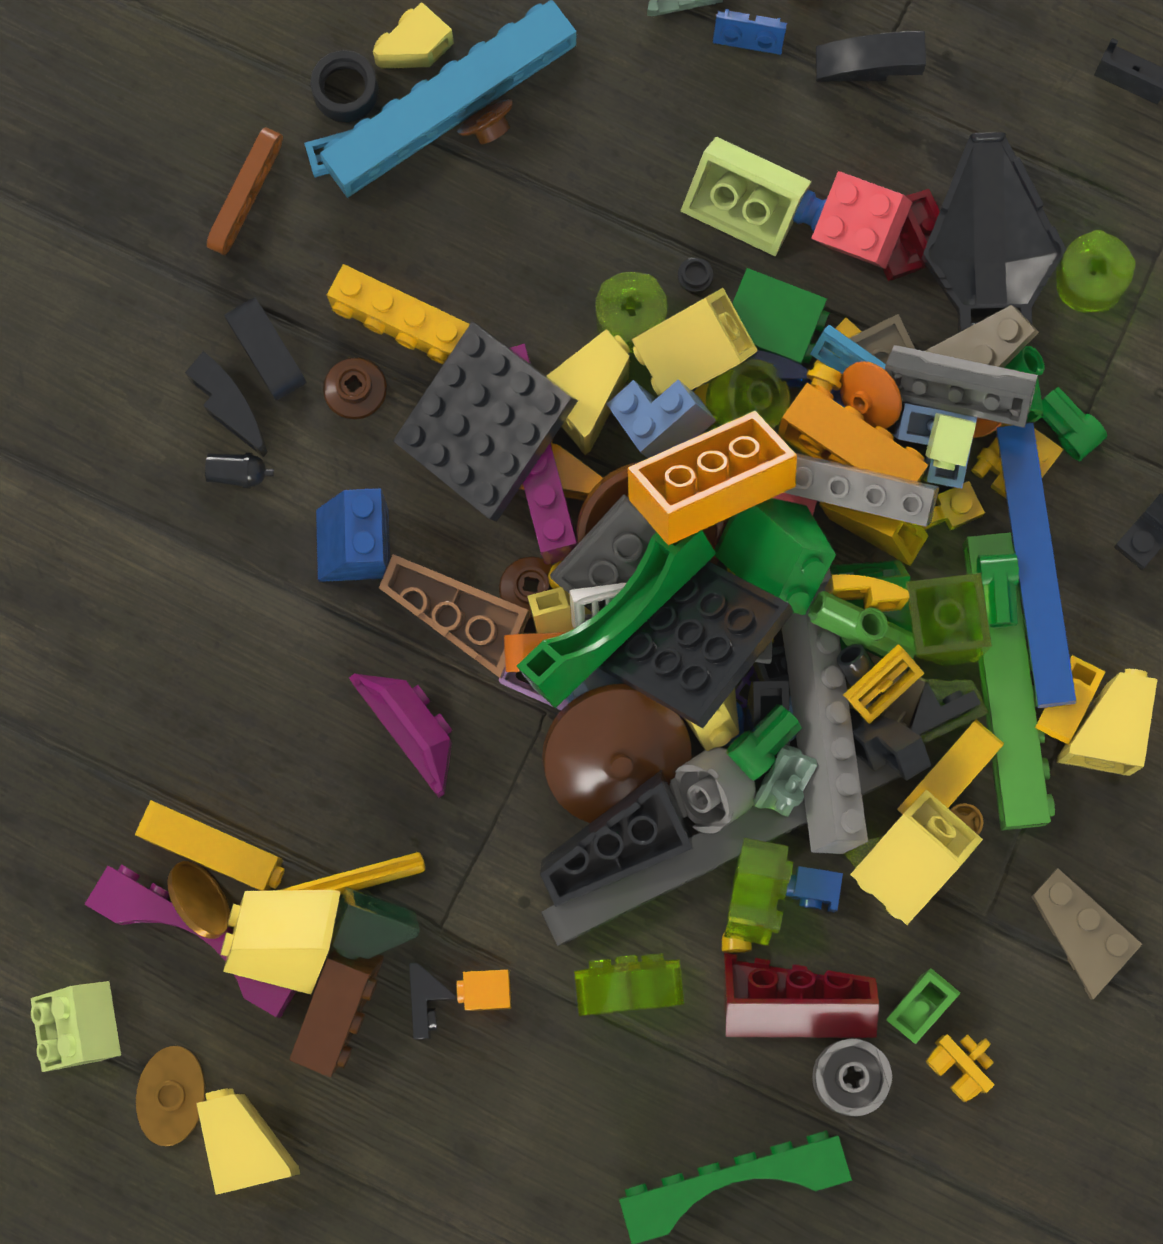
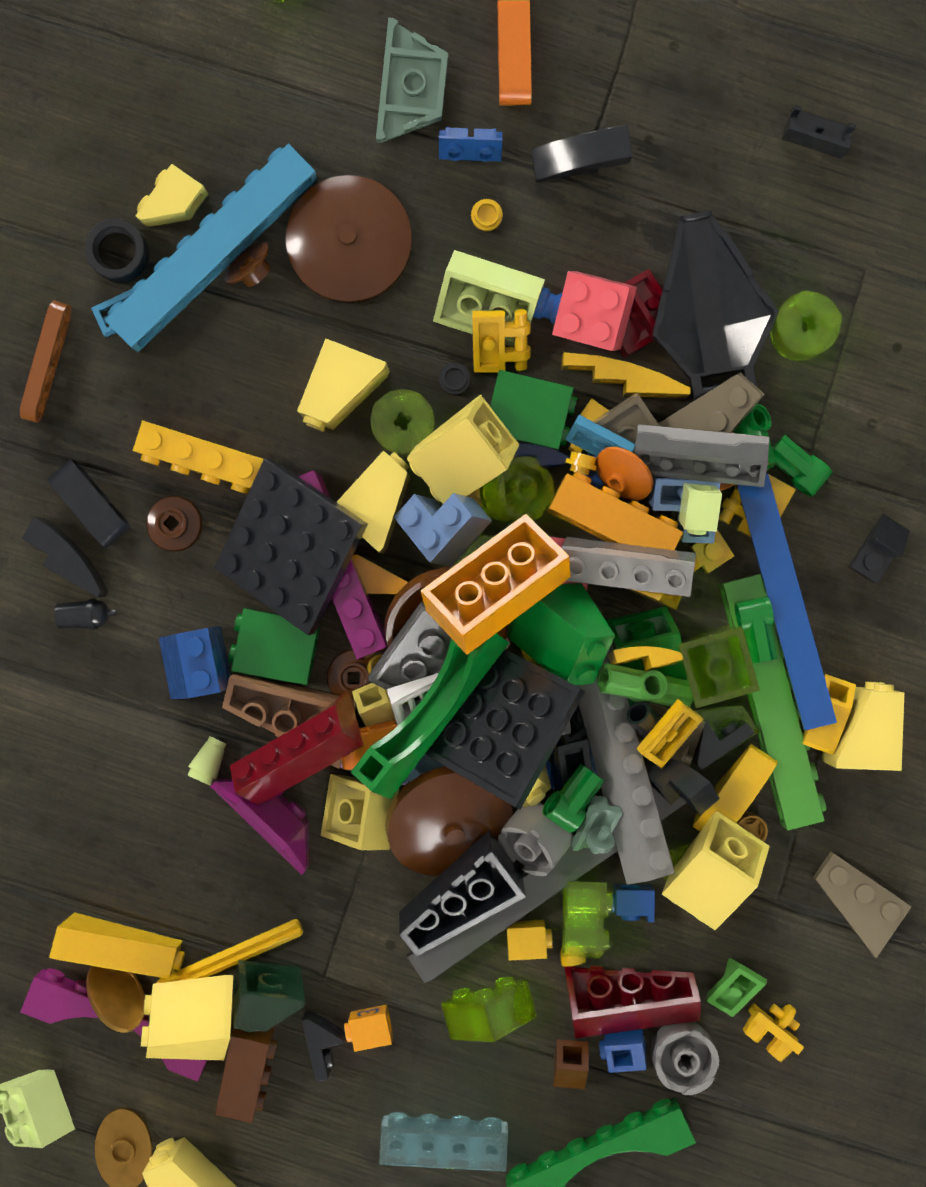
camera: 15 degrees left, 10 degrees up
none -> yellowish green cone [188,736,226,785]
none -> green brick [228,608,321,685]
none -> dark red wedge [230,691,364,806]
none -> reddish brown dish [286,175,412,304]
none -> light yellow slope [297,339,390,432]
none -> light yellow slope [321,774,399,850]
none -> clear light blue brick [379,1112,508,1172]
none -> yellow plate [471,199,503,231]
none -> yellow plate [472,309,531,372]
none -> yellow brick [507,920,552,961]
none -> reddish brown brick [553,1039,589,1089]
none -> yellow slope [561,352,690,398]
none -> blue brick [599,1029,647,1073]

